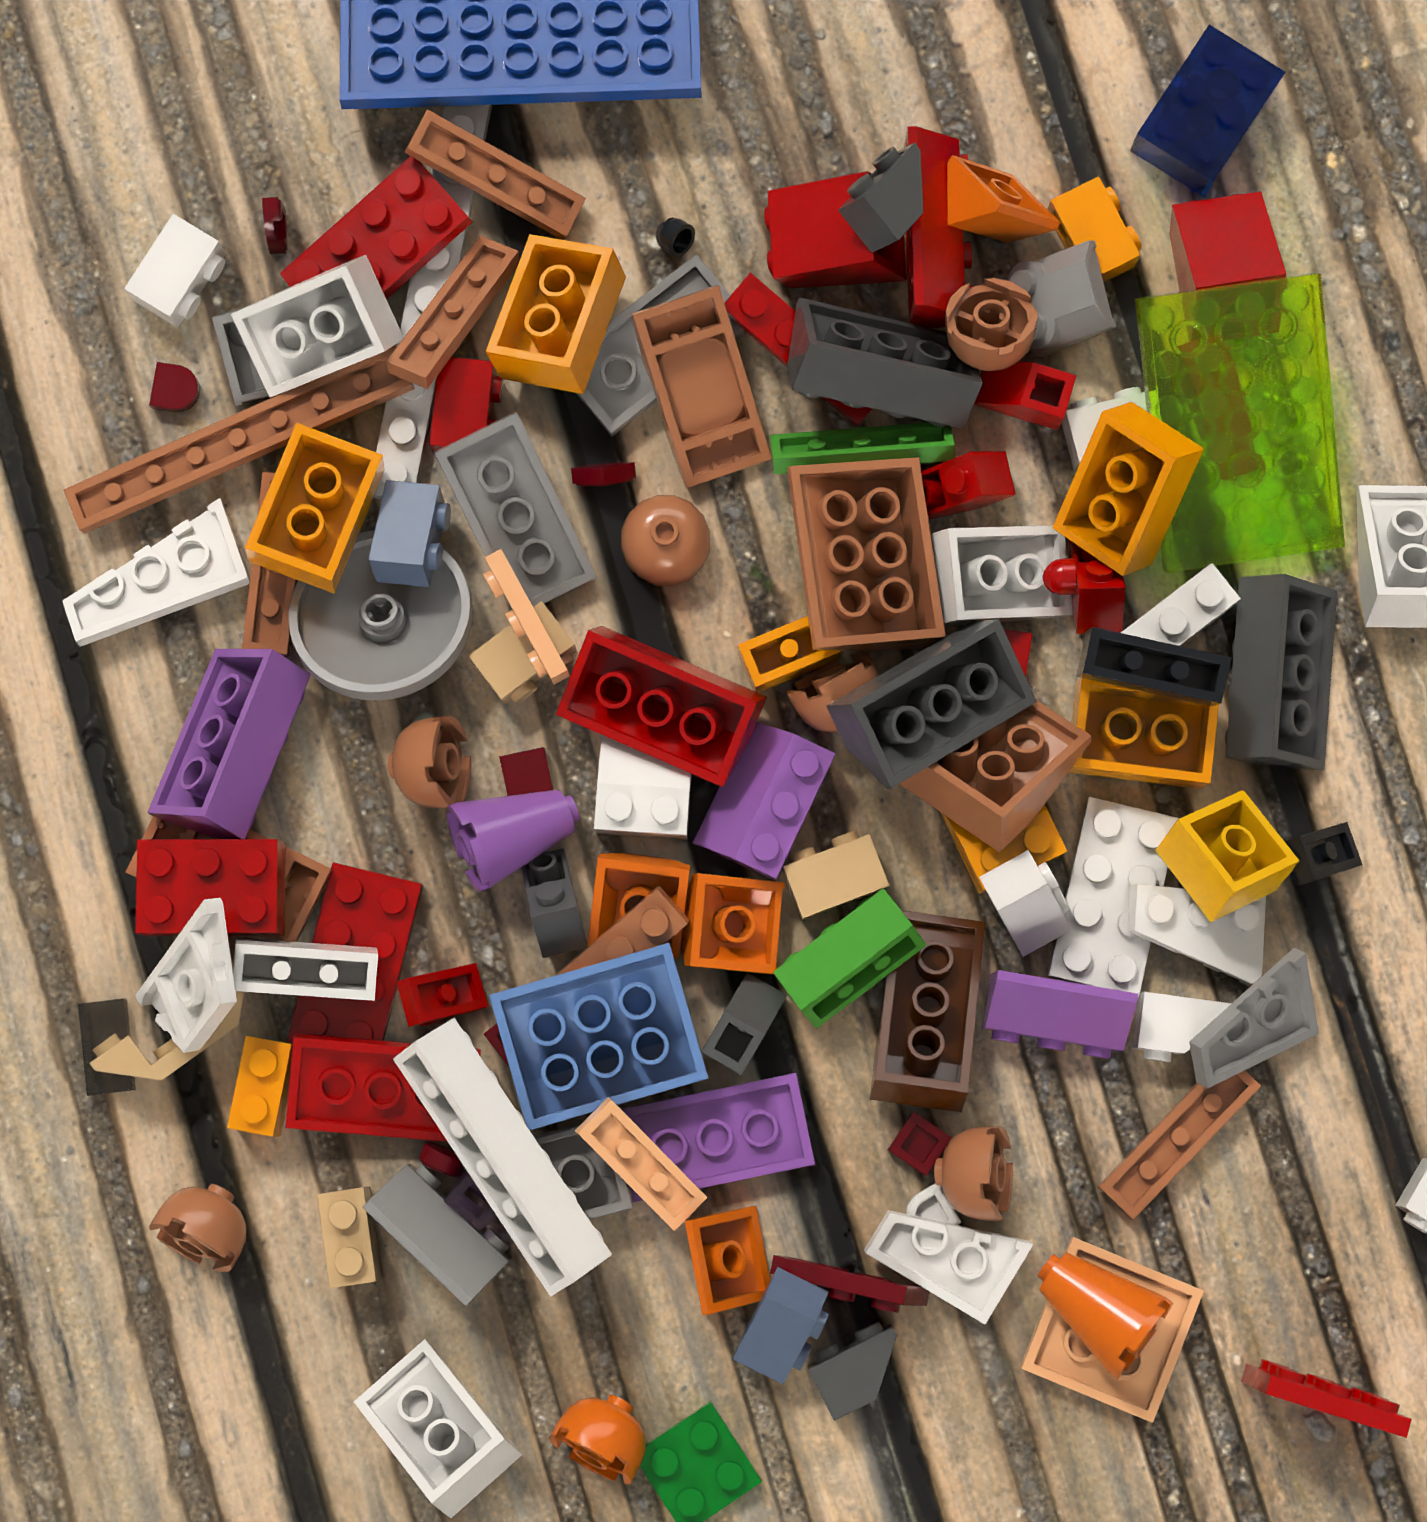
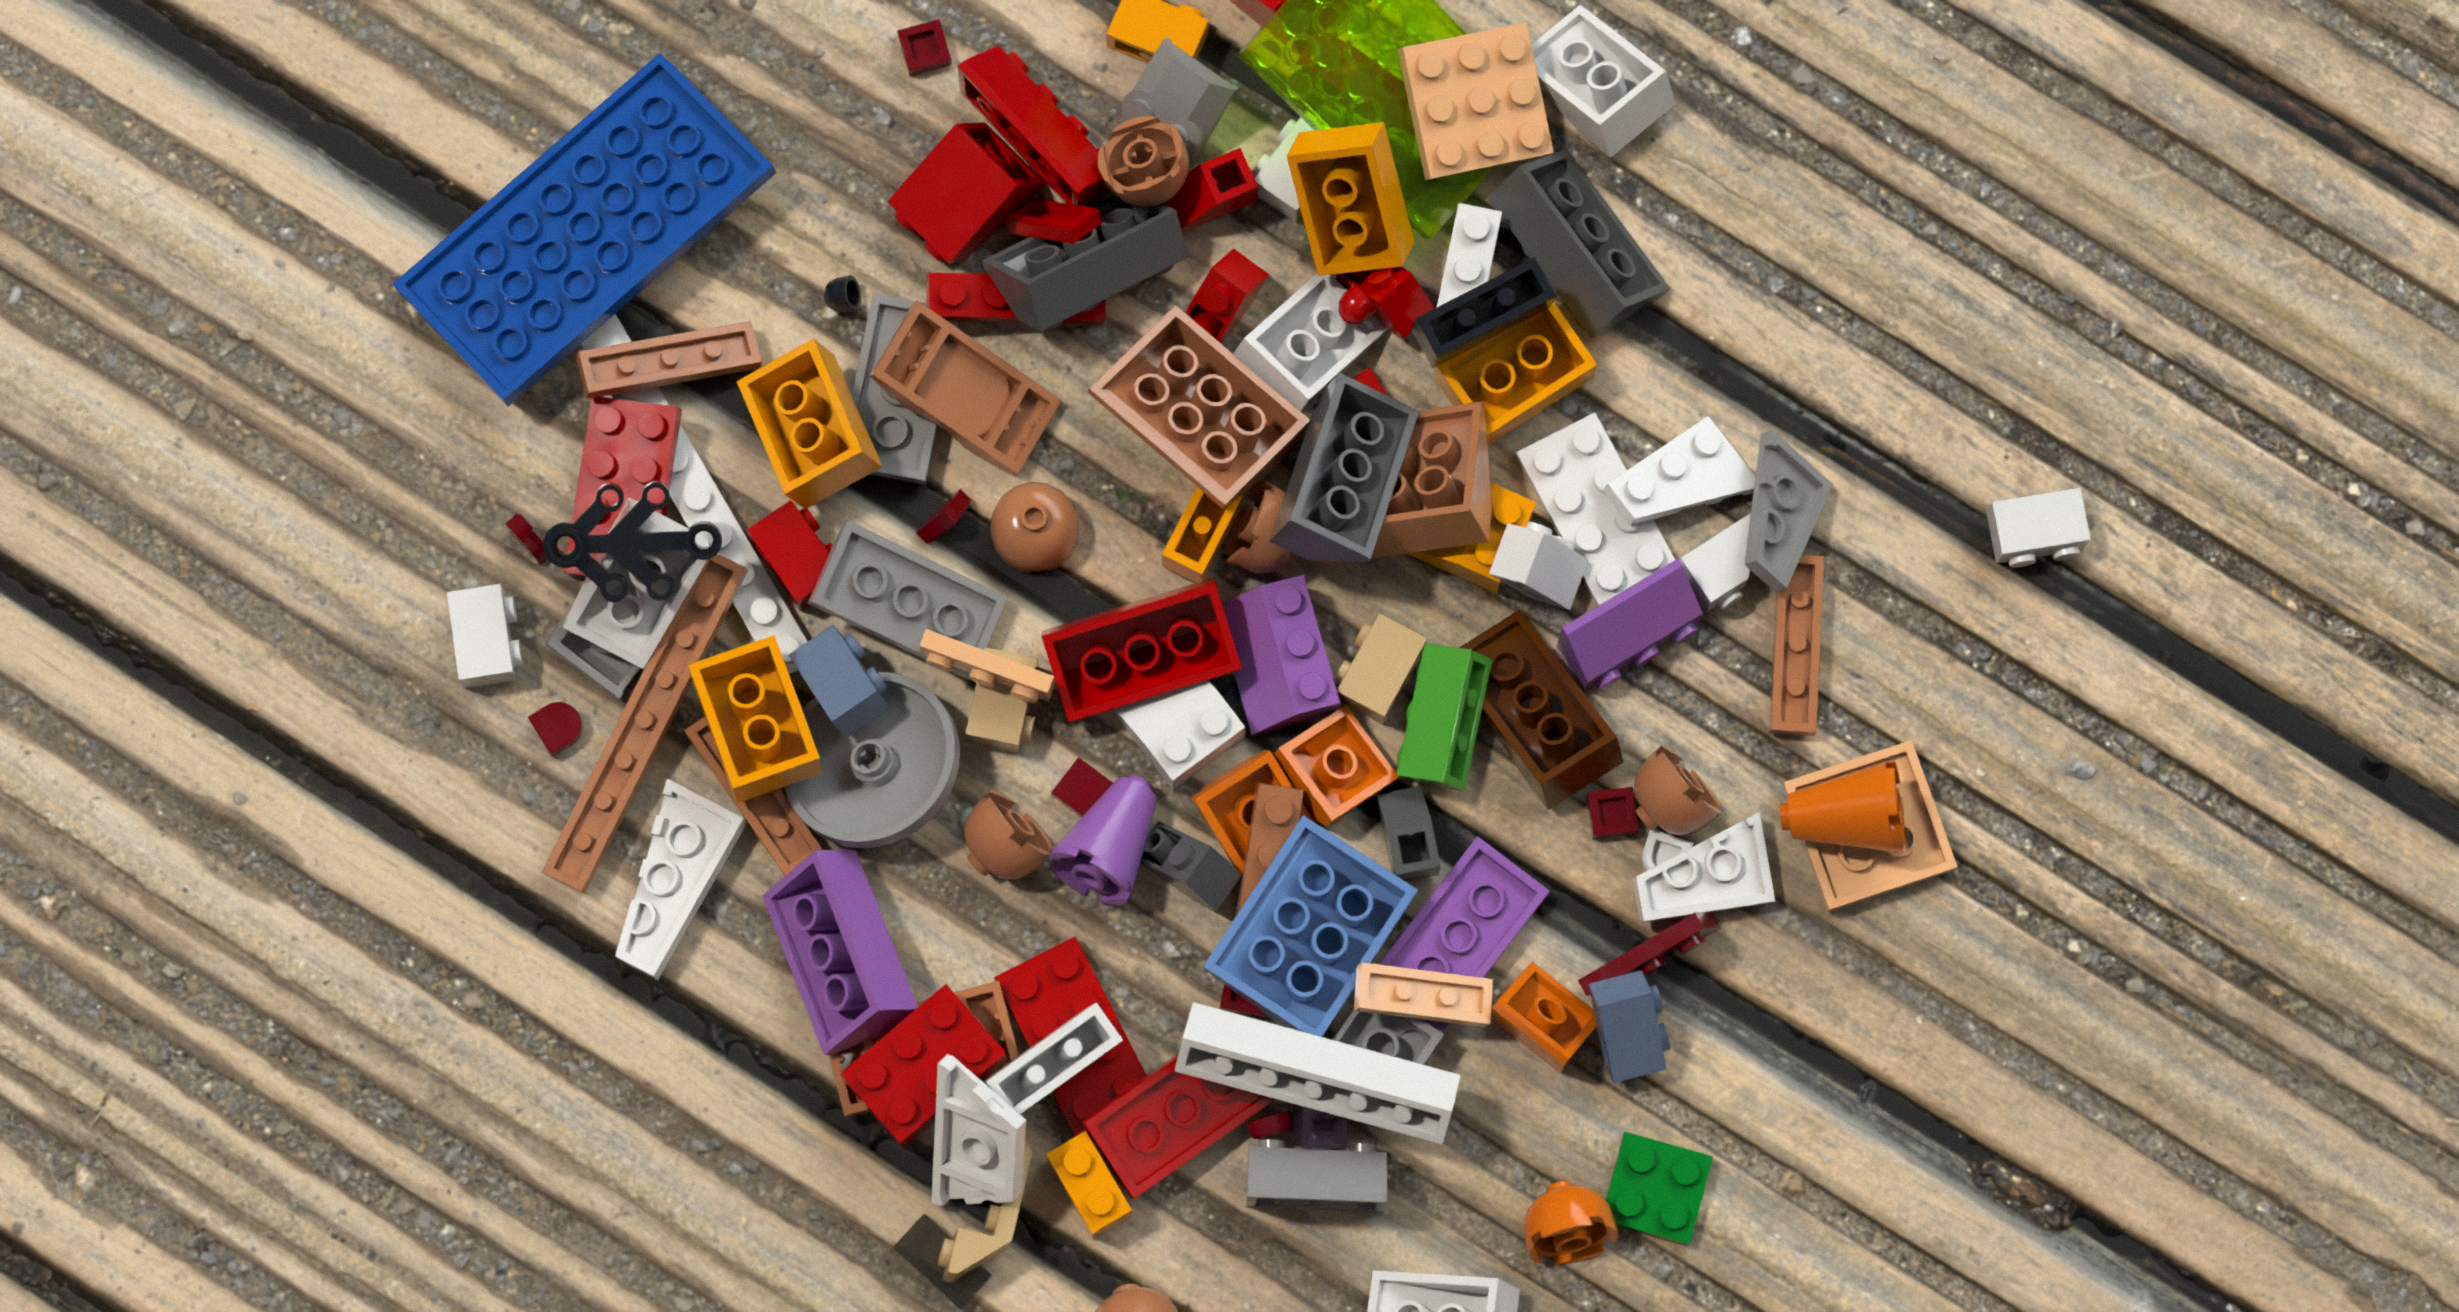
camera: 45 degrees left, 5 degrees down
tan brick [317,1186,382,1289] -> none
nougat plate [386,236,520,389] -> none
red slope [396,963,488,1027] -> none
bright green plate [770,422,955,474] -> none
dark grey slope [808,1321,897,1421] -> none
dark grey slope [838,143,923,253] -> none
orange slope [947,155,1061,243] -> none
yellow brick [1155,790,1299,922] -> none
red plate [1241,1359,1412,1438] -> none
black slope [1284,822,1363,886] -> none
none -> black plant [543,481,722,603]
none -> dark red tile [897,19,952,76]
none -> red tile [1004,198,1102,244]
none -> light nougat plate [1397,22,1554,180]

